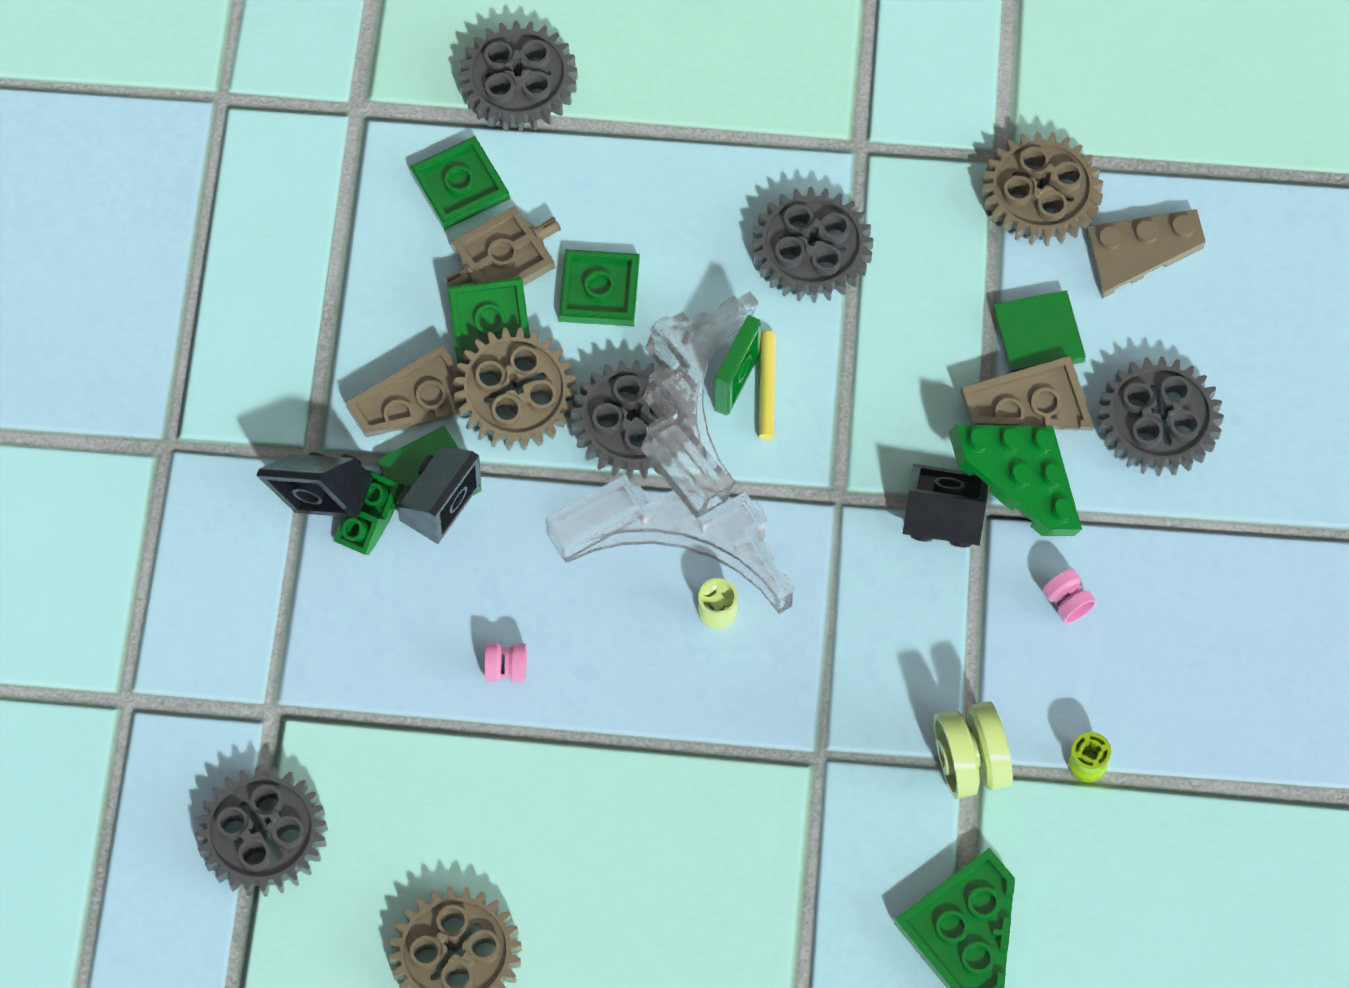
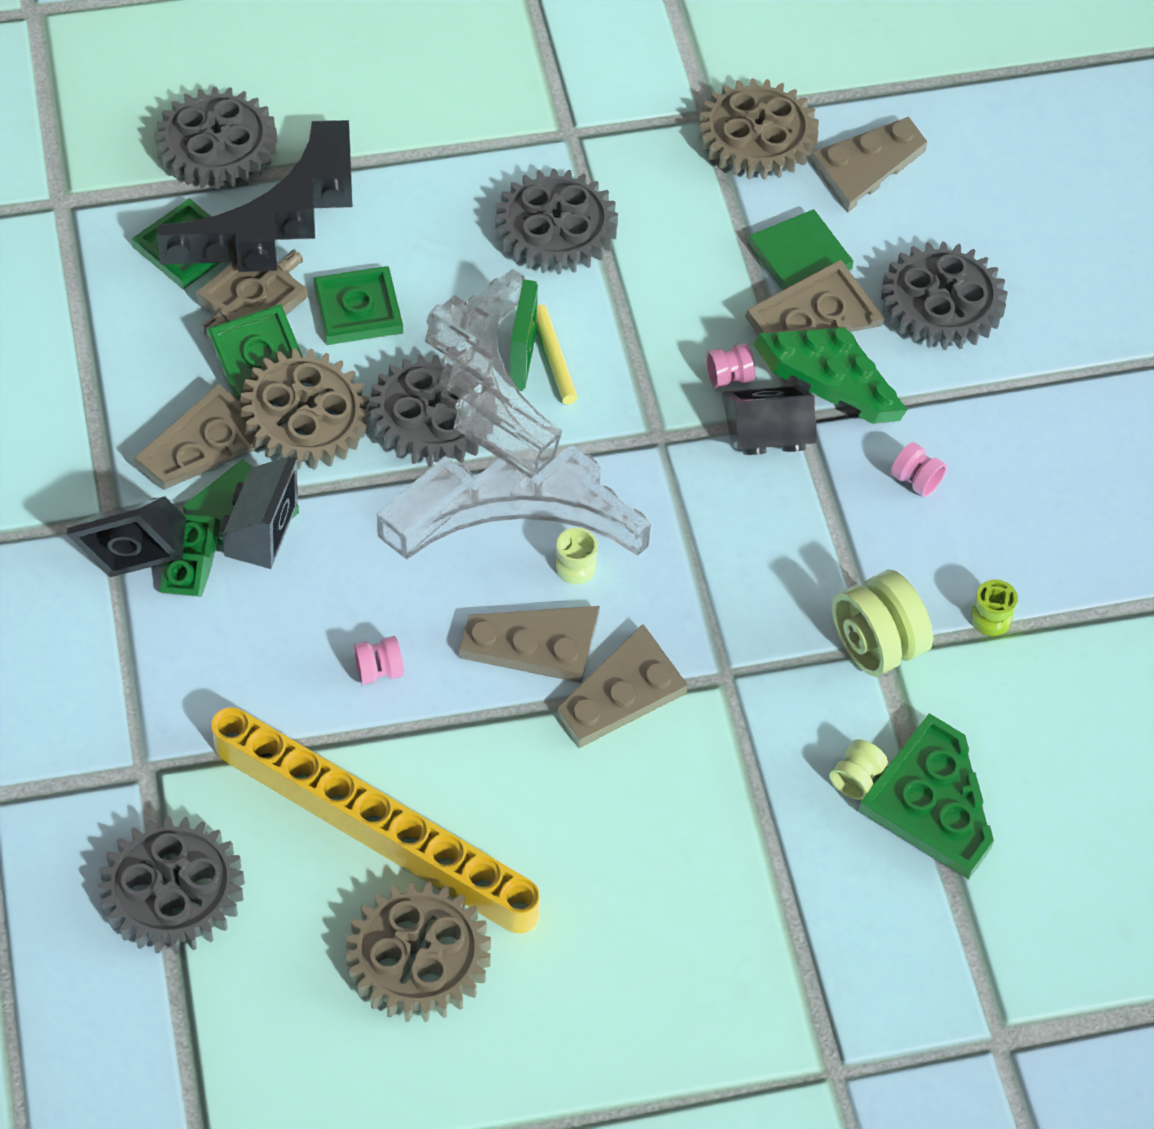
camera: 20 degrees left, 10 degrees down
none -> black arch [157,120,353,272]
none -> yellow beam [211,707,540,933]
none -> dark tan wing [459,606,600,683]
none -> dark tan wing [557,624,688,748]
none -> bright pink wheel [706,343,755,389]
none -> yellowish green wheel [829,739,888,800]

